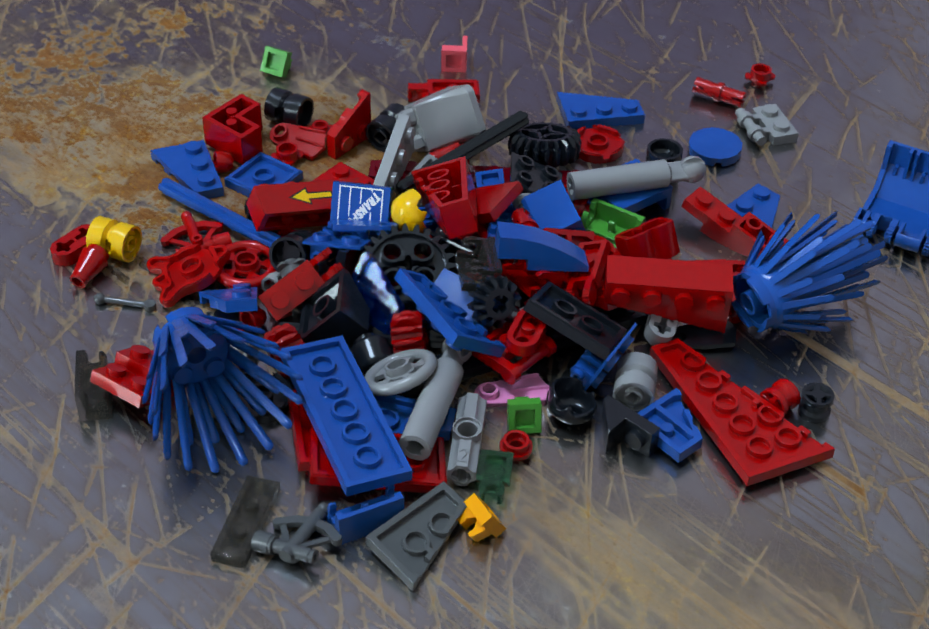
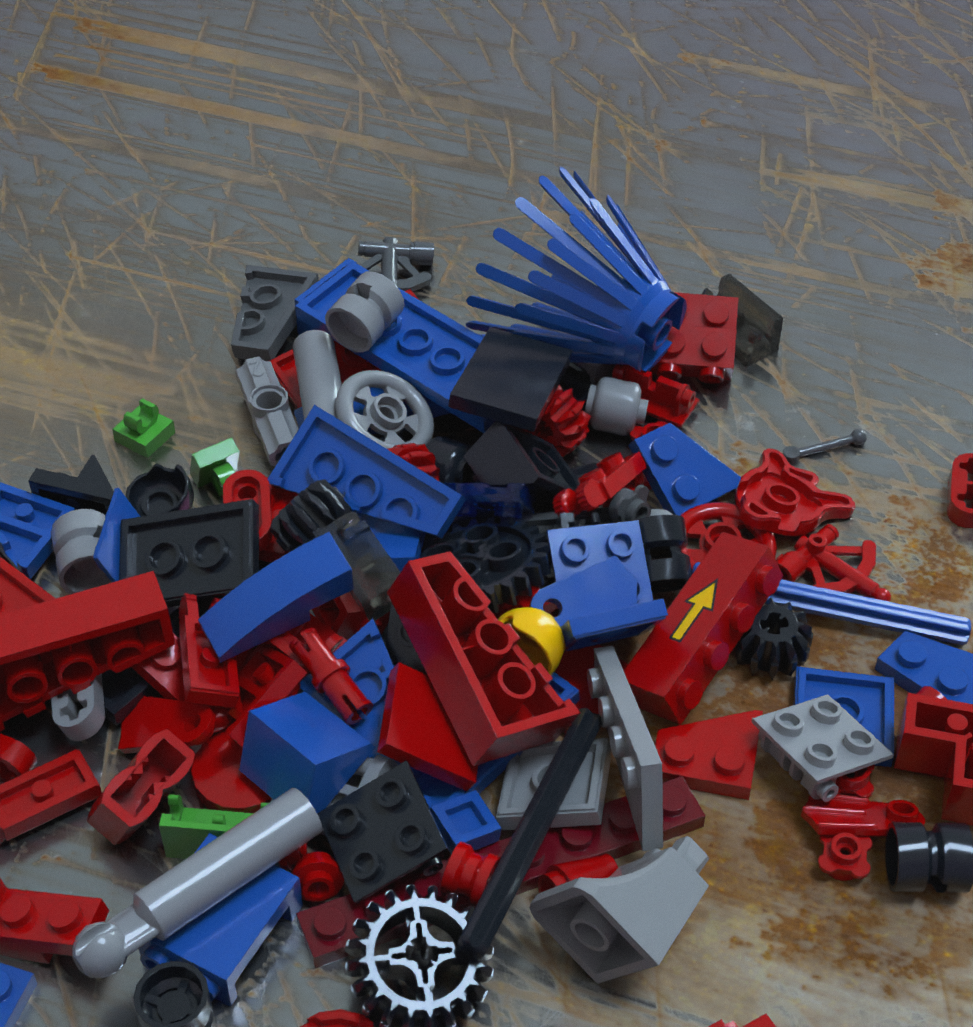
camera: 155 degrees right, 5 degrees up
red cone [69,244,109,288] -> none
yellow wheel [86,216,142,263] -> none
clear smoke tile [210,475,280,569] -> none
red wing [327,89,371,160] -> none
black wheel [366,103,405,152] -> none
light orange tile [458,493,506,542] -> none
clear green plate [476,449,514,505] -> none
red plate [499,430,533,461] -> none
none -> bright green tile [112,398,175,458]
none -> light grey wheel [325,271,404,352]
none -> red wheel [441,841,501,906]
none -> black tile [448,327,572,432]
none -> light grey hinge [751,694,894,802]

